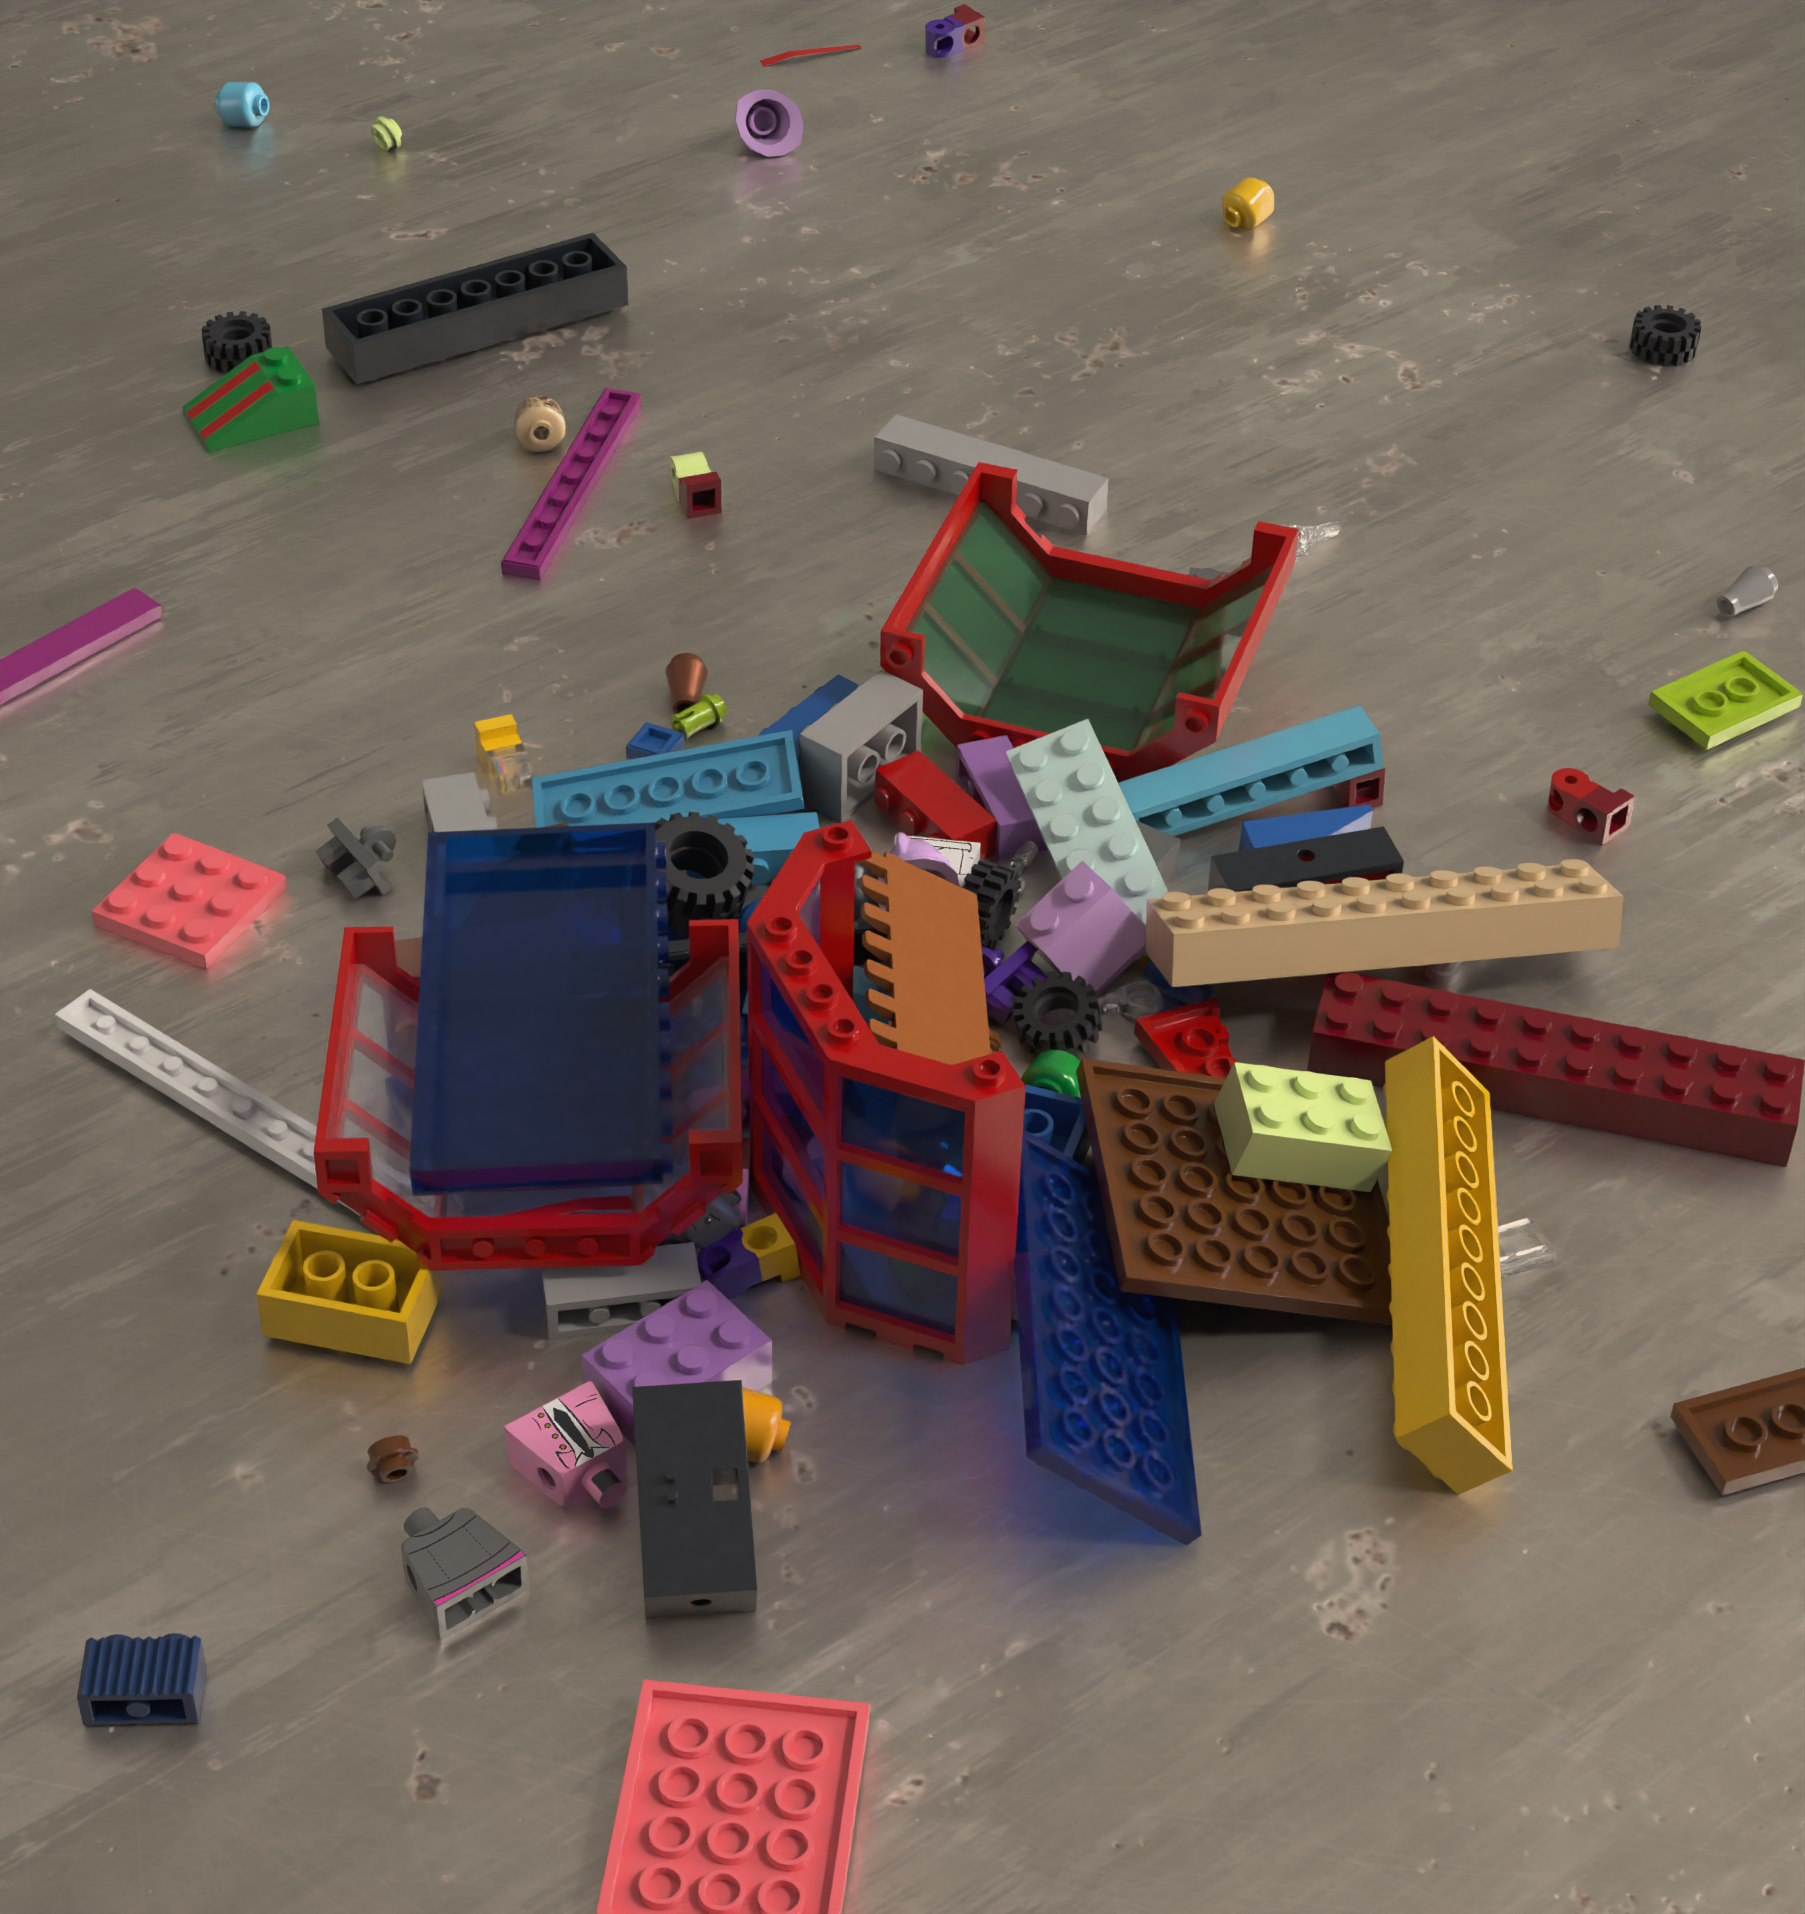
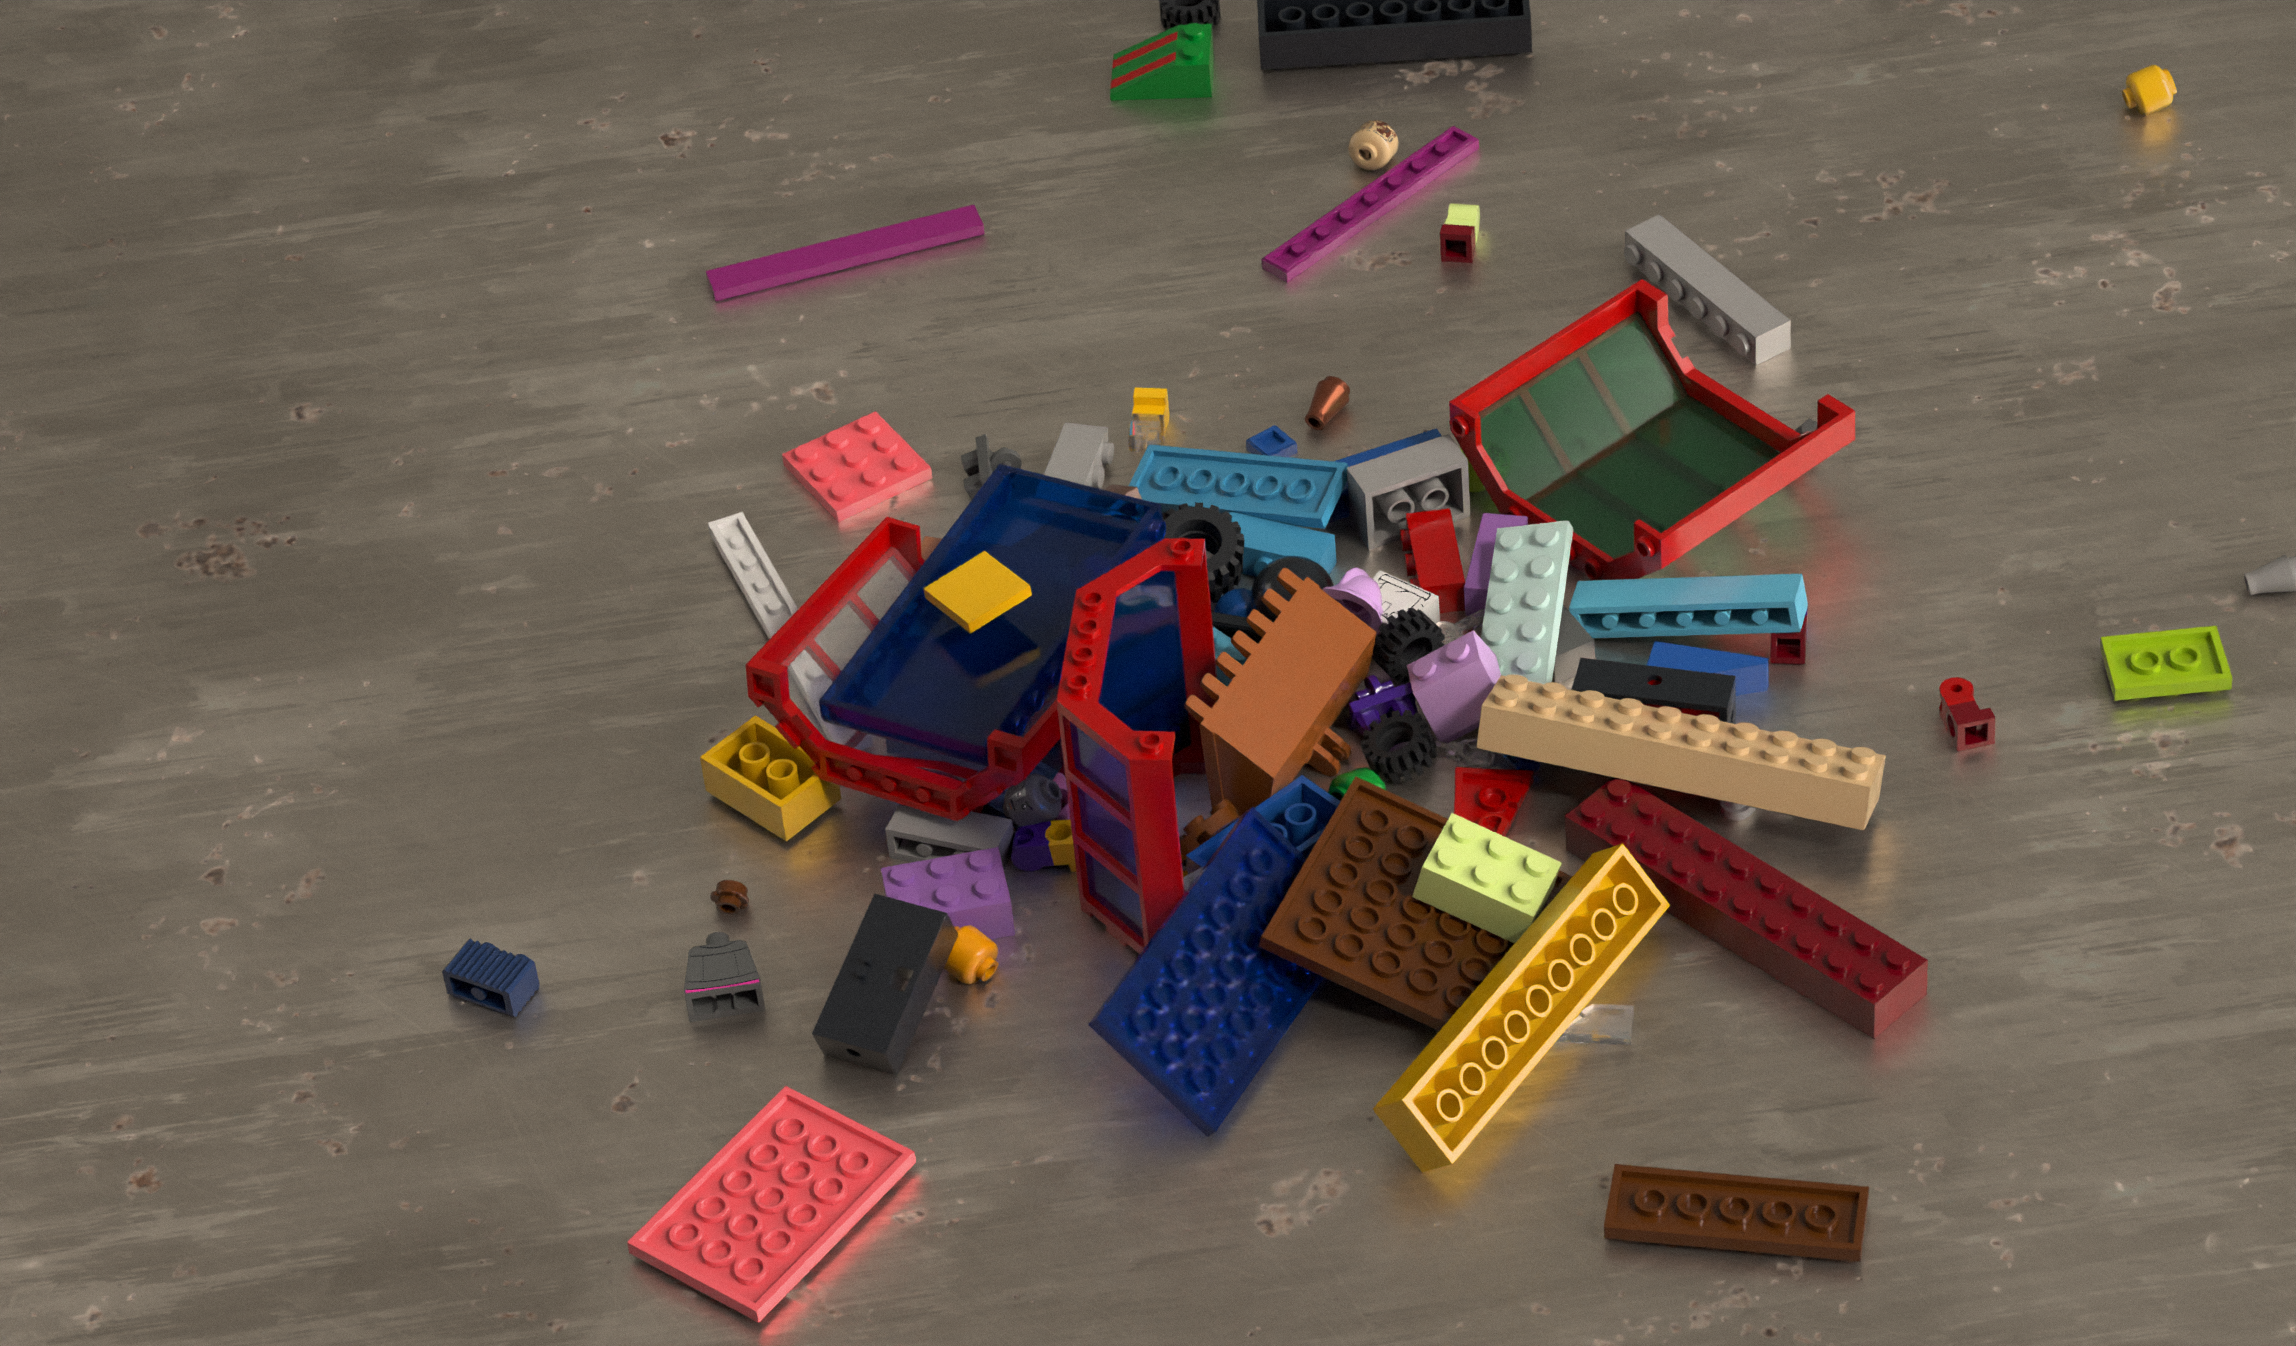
camera: 35 degrees right, 0 degrees up
bright pink torso [504,1381,627,1508] -> none
lime pin [670,693,728,740] -> none
clear plate [1284,520,1342,560] -> none
none -> yellow tile [923,551,1032,633]

